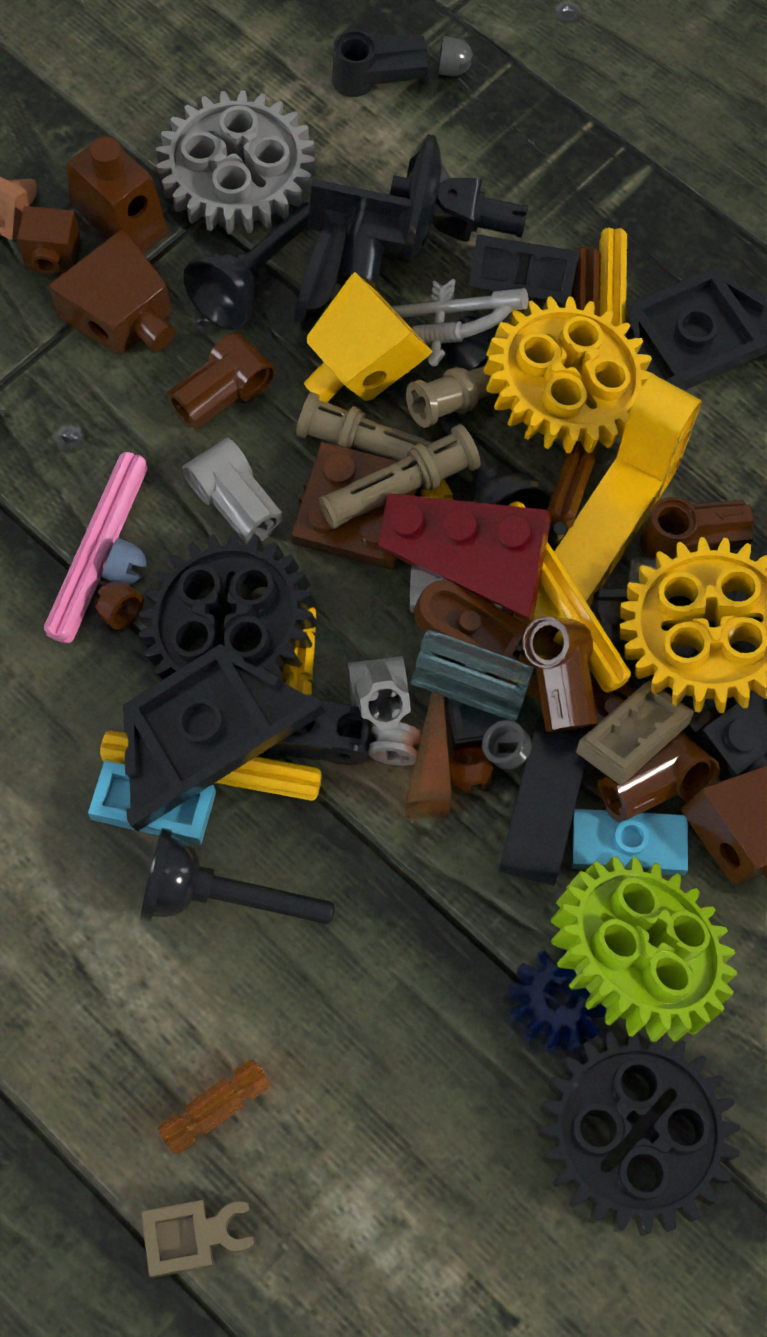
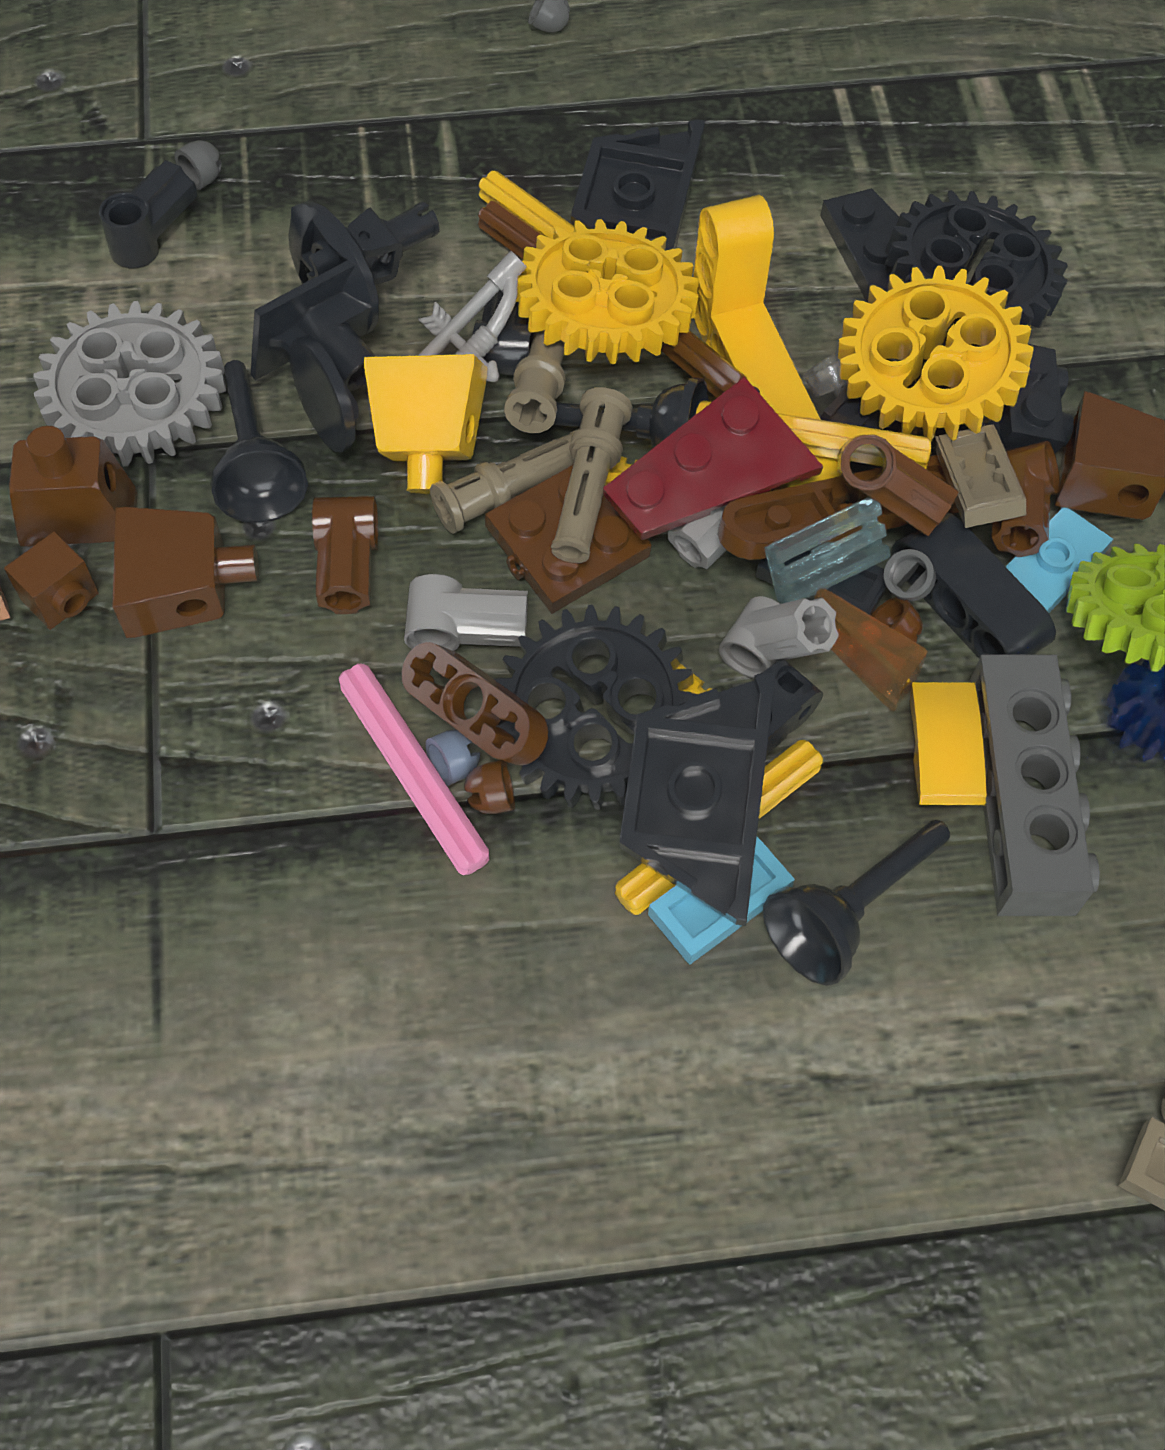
camera: 50 degrees left, 5 degrees down
clear orange axle [158,1059,270,1154] -> none
light grey bush [368,722,422,766] -> none
black brick [468,234,579,303] -> none
reddish brown piece [640,497,754,562] -> none
none -> reddish brown beam [402,642,548,765]
none -> yellow slope [910,682,987,805]
none -> dark grey brick [969,655,1100,916]

